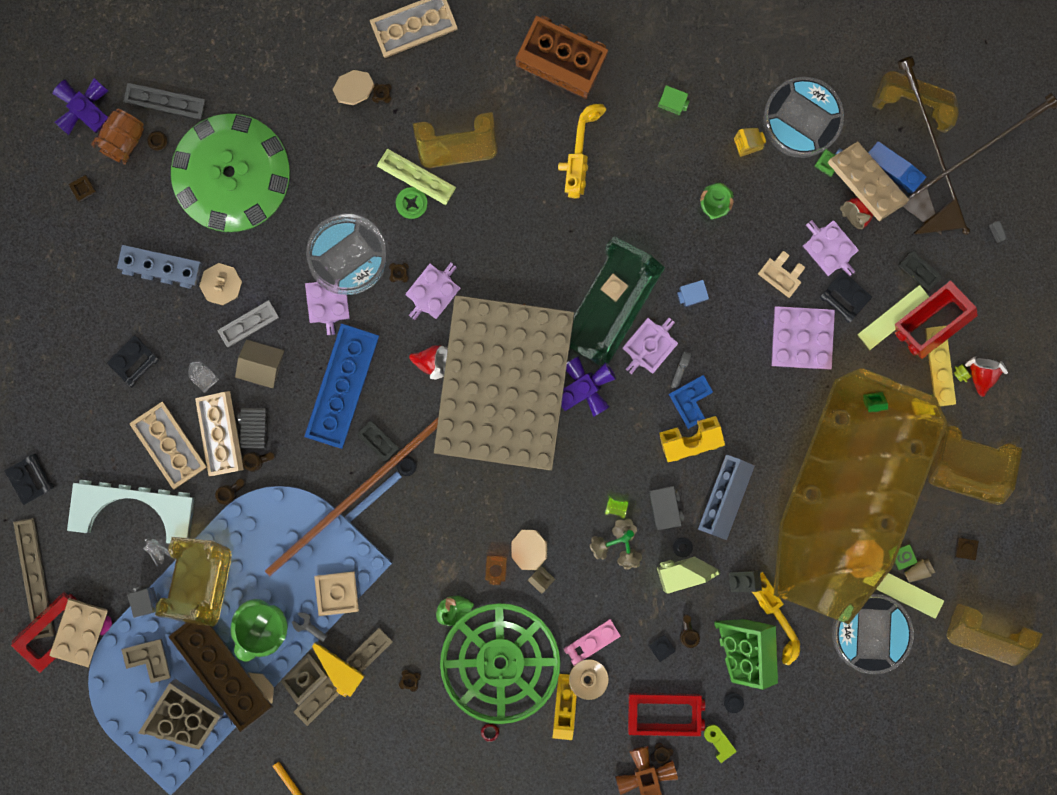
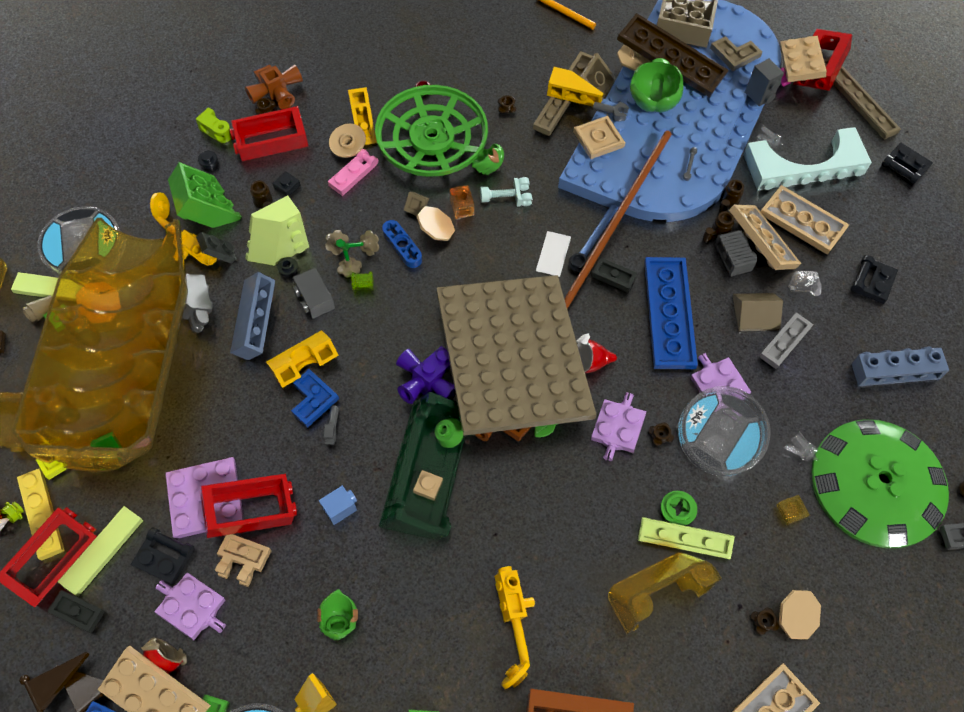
camera: 160 degrees right, 25 degrees down
clear yellow windscreen [155,537,231,626] -> none
tan piece [199,263,242,305] -> none
lavender plate [622,318,678,374] -> none
none -> hinge [173,273,213,333]
none -> red piece [200,474,297,538]
none -> blue beam [382,220,422,268]
none -> bright green cone [435,418,463,448]
none -> light aqua bar [480,177,533,207]
none -> white sticker [536,231,571,277]
none -> dark grey hinge [683,147,697,181]
none -> clear yellow plate [776,495,810,526]
none -> clear piece [784,430,818,463]

